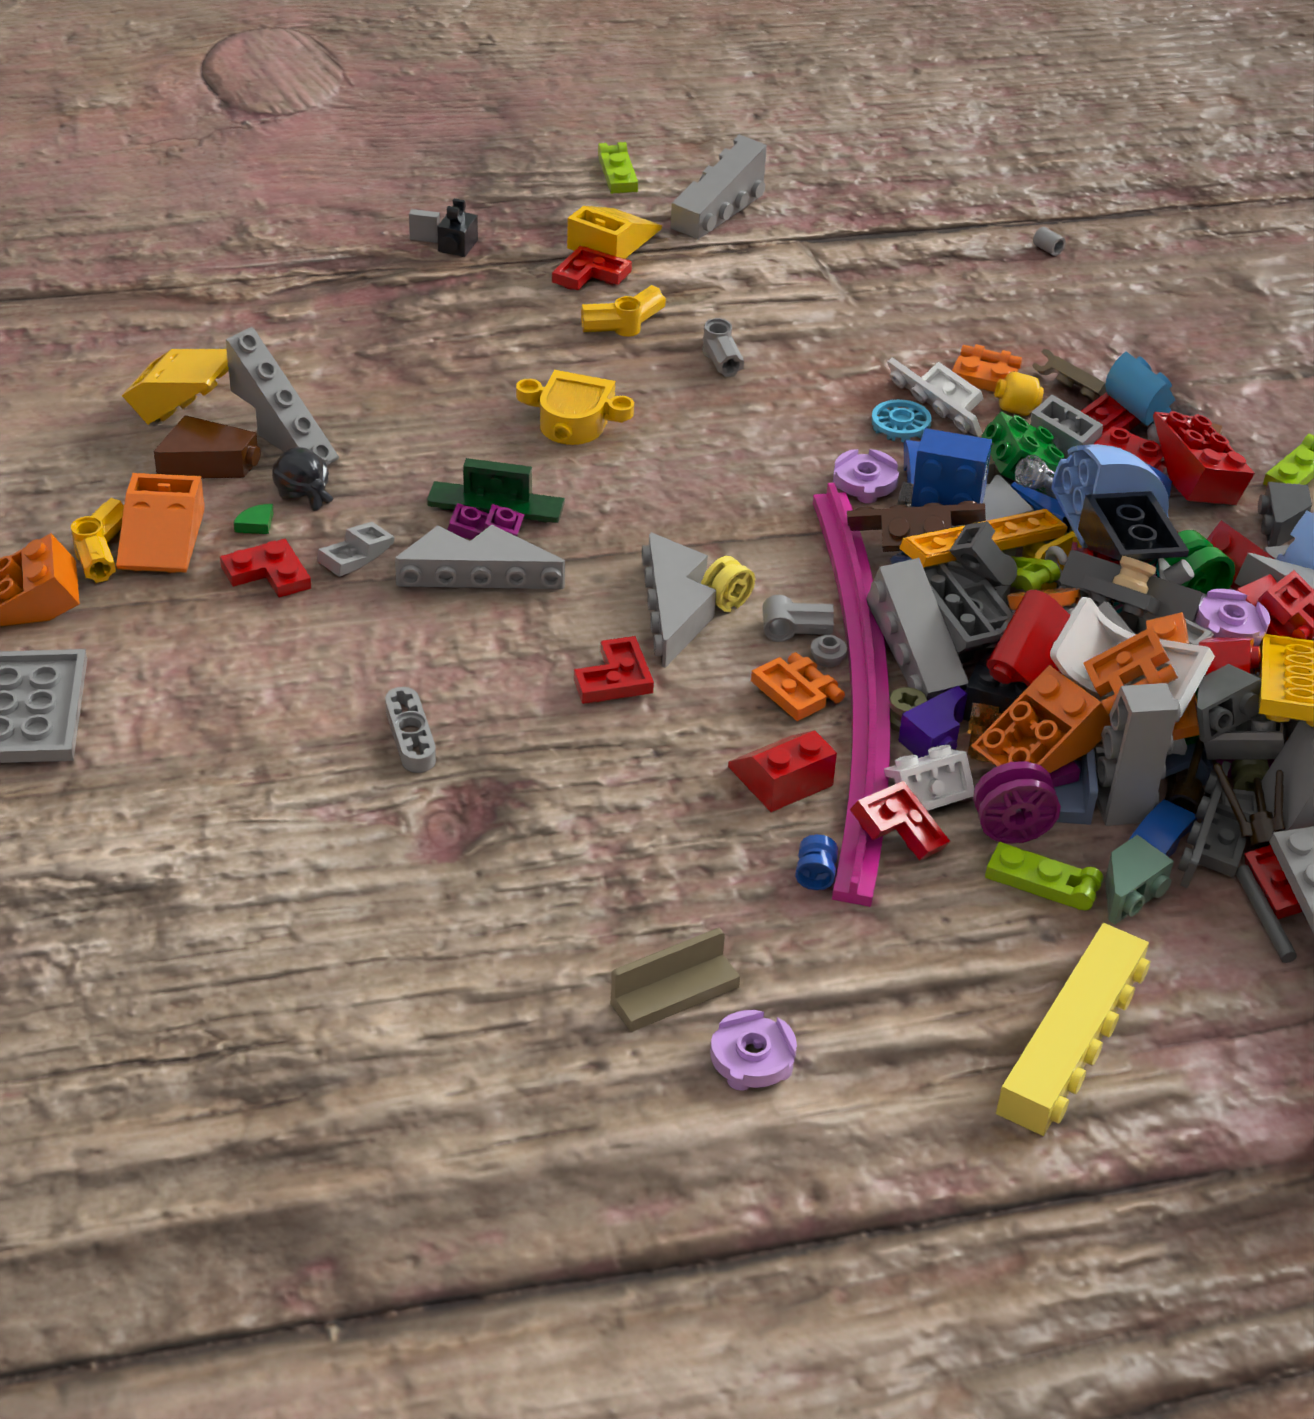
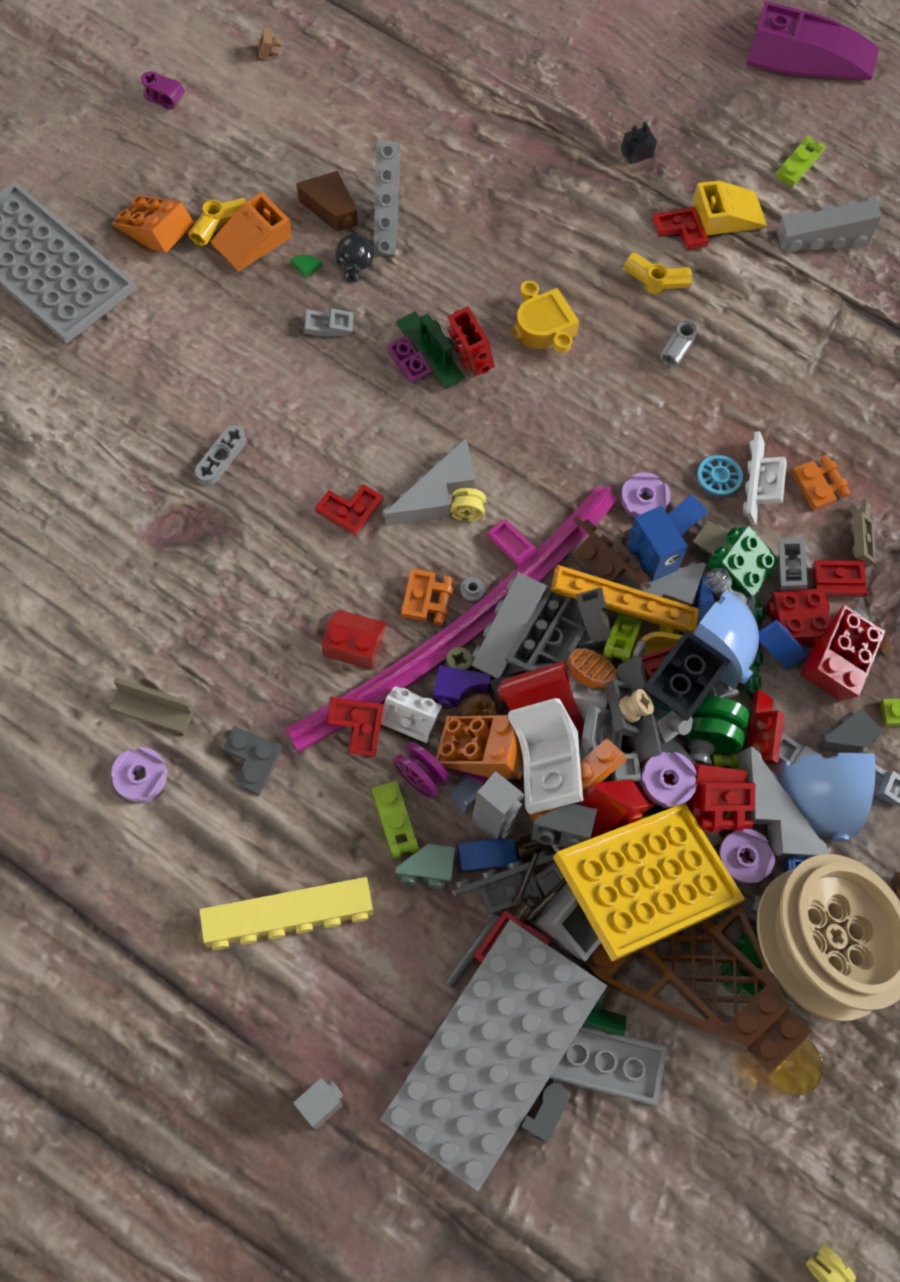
camera: 45 degrees right, 25 degrees up
yellow slope [122,349,229,425] -> none
red plate [220,538,311,598] -> none
light grey slope [395,525,565,589] -> none
light grey tile [409,209,440,243] -> none
light grey piece [762,595,834,642] -> none
blue wheel [795,834,839,890] -> none
yellow head [994,371,1044,416] -> none
orange plate [1083,626,1178,714] -> none
dark azure brick [1105,351,1175,426] -> none
none -> dark grey plate [222,726,283,796]
none -> red brick [447,306,495,377]
none -> dark pink tile [486,519,537,567]
none -> magenta wedge [746,1,879,81]

